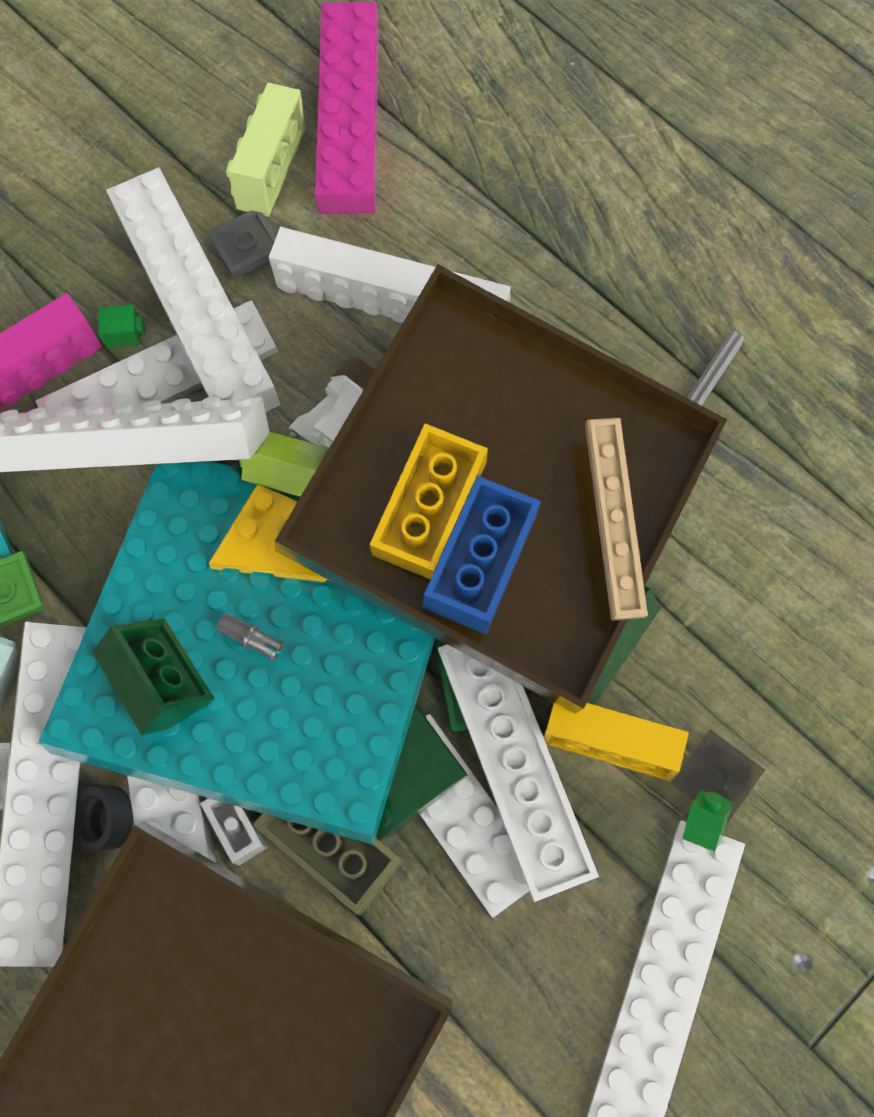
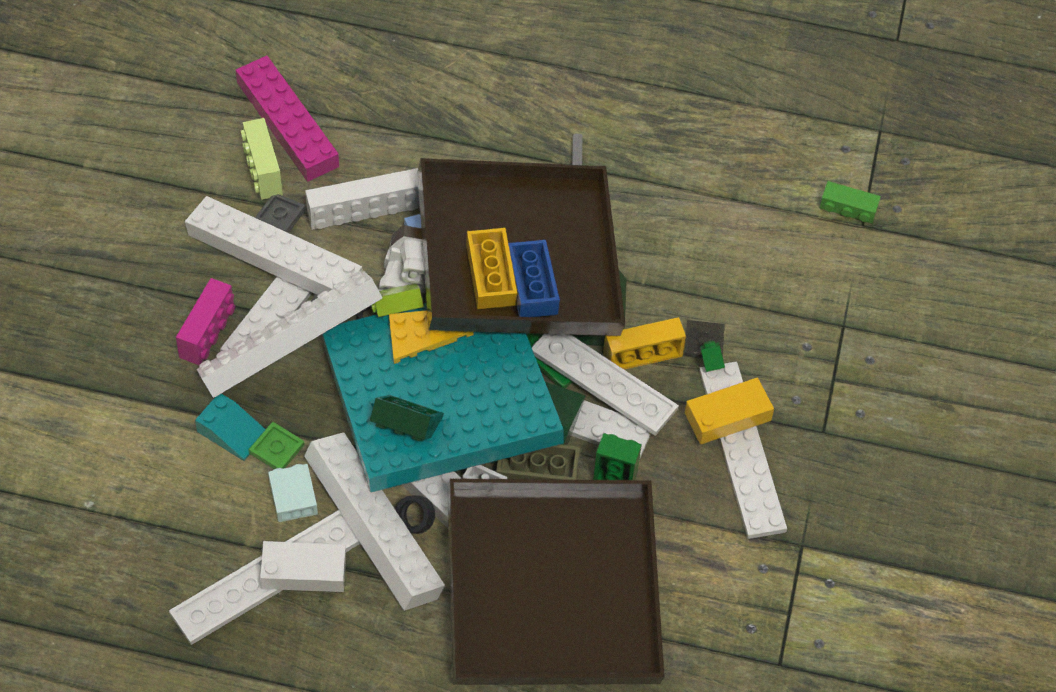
camera: 40 degrees left, 15 degrees down
green brick [98,305,146,348] -> none
flat silver axle [217,613,284,662] -> none
tan tile [585,418,648,621] -> none
none -> green brick [593,433,642,480]
none -> yellow brick [685,377,774,445]

